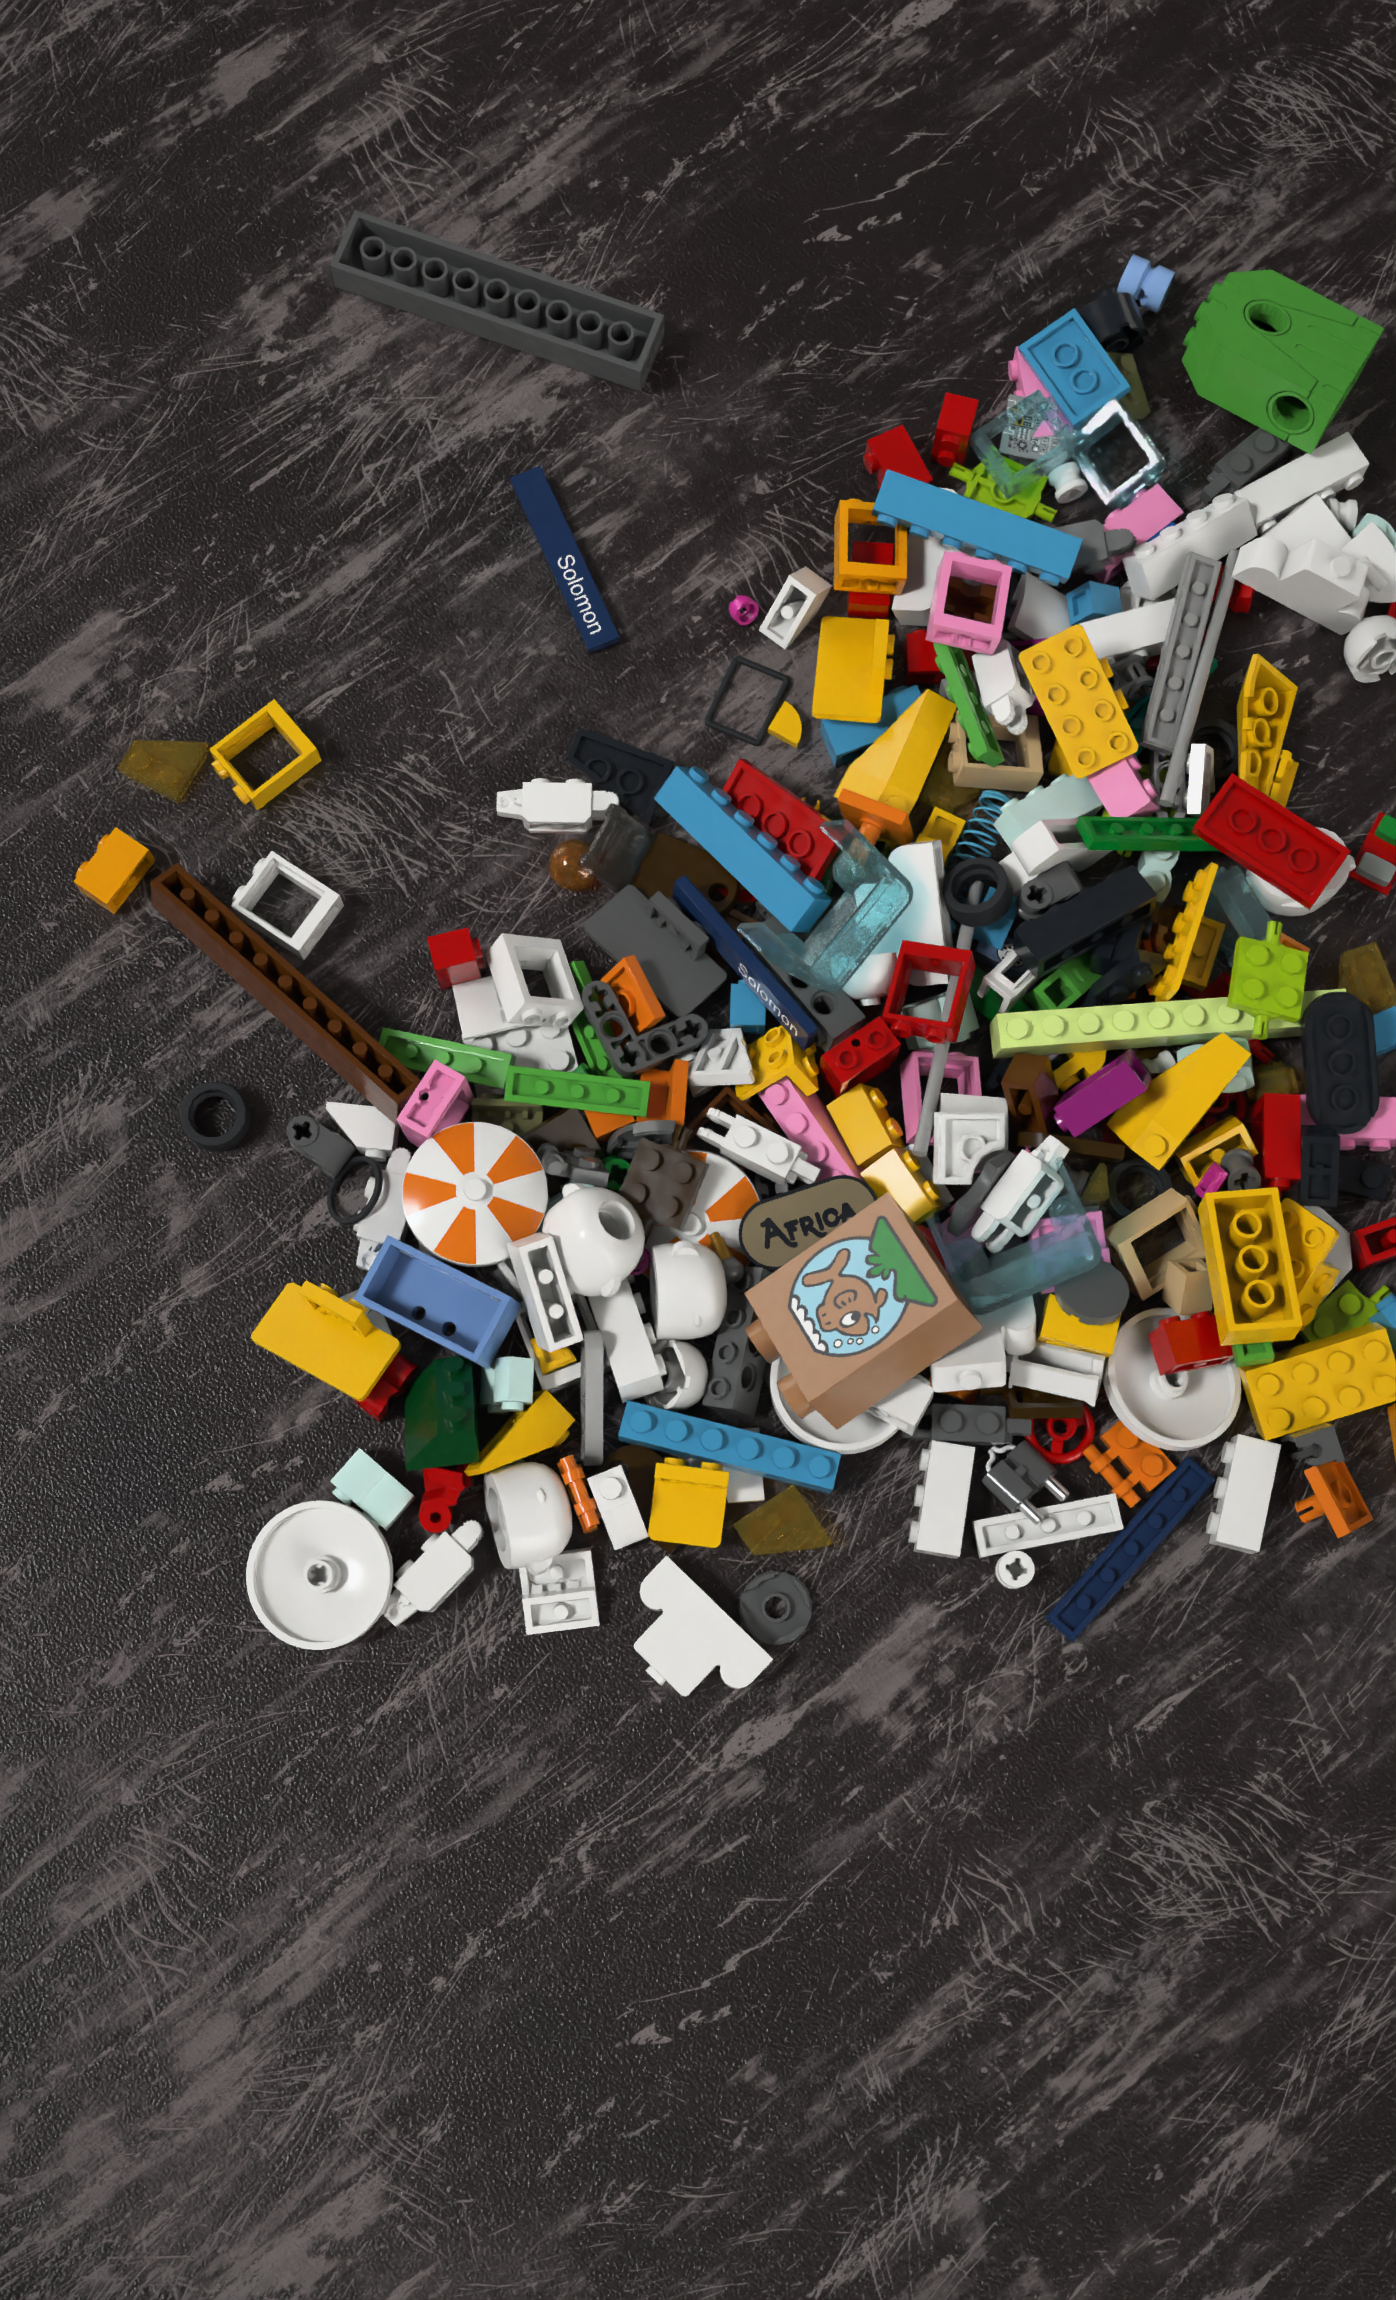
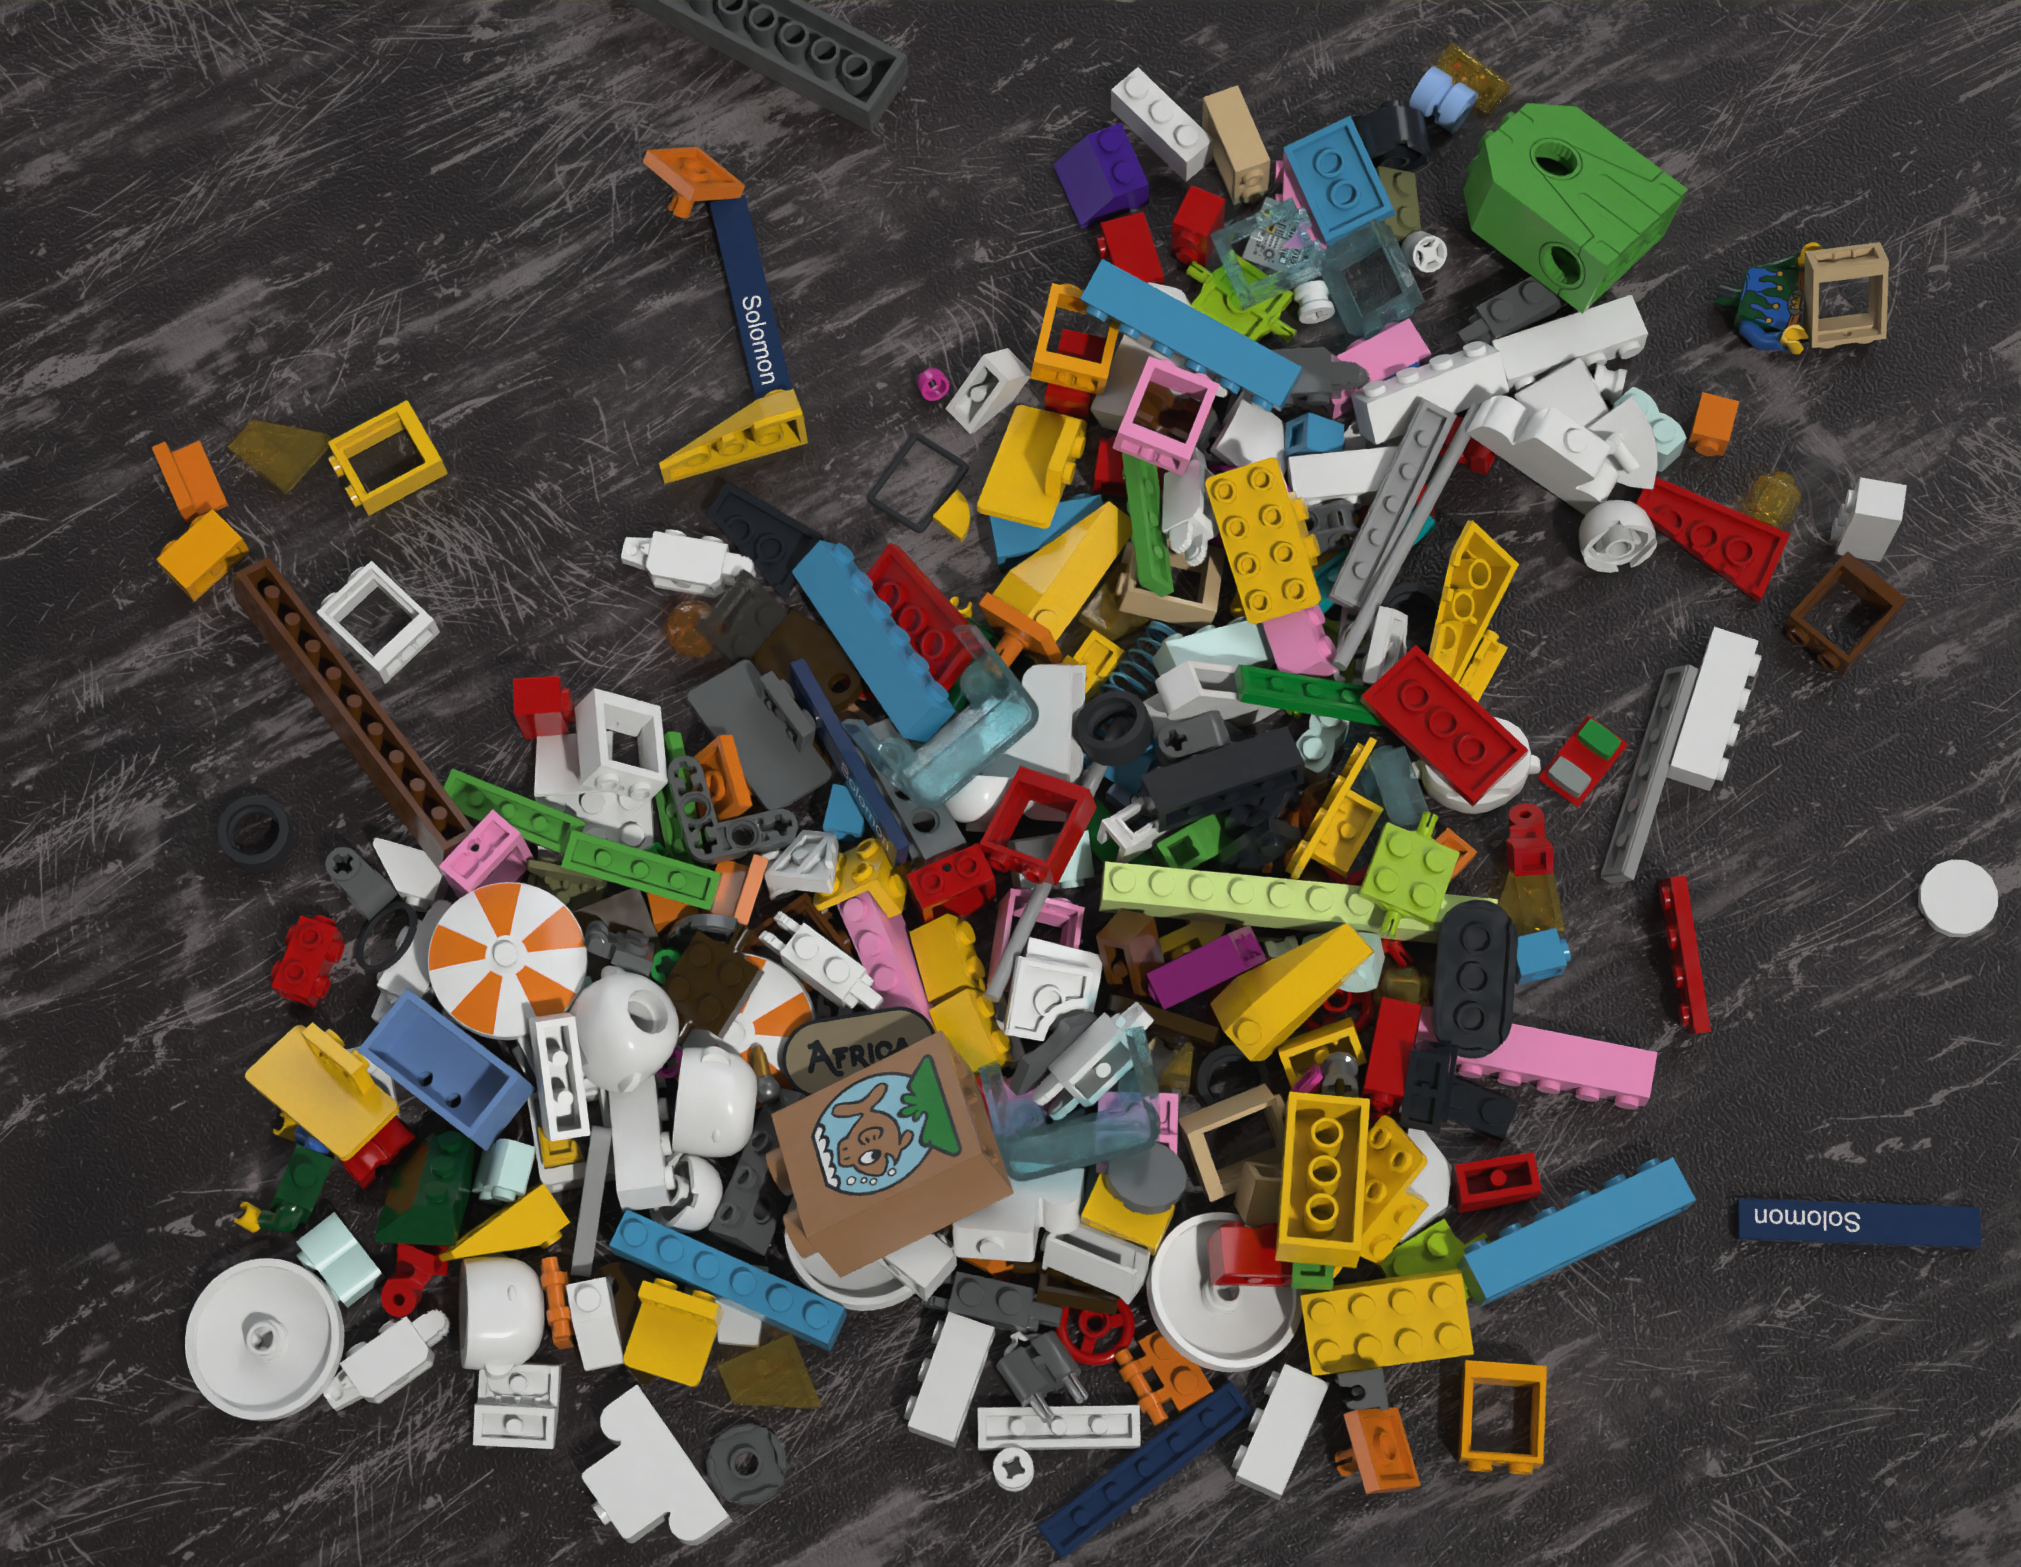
camera: 15 degrees right, 5 degrees down
none -> orange panel [152,441,229,524]
none -> dark green torso [234,1112,335,1233]
none -> red brick [270,915,345,1008]
none -> orange tile [642,147,745,218]
none -> yellow wedge [659,389,808,484]
none -> dark purple slope [1053,123,1149,229]
none -> white brick [1111,67,1214,182]
none -> tan window [1202,85,1270,205]
none -> white wheel [1402,231,1447,273]
none -> clear yellow slope [1435,42,1514,115]
none -> red leg [1507,803,1554,877]

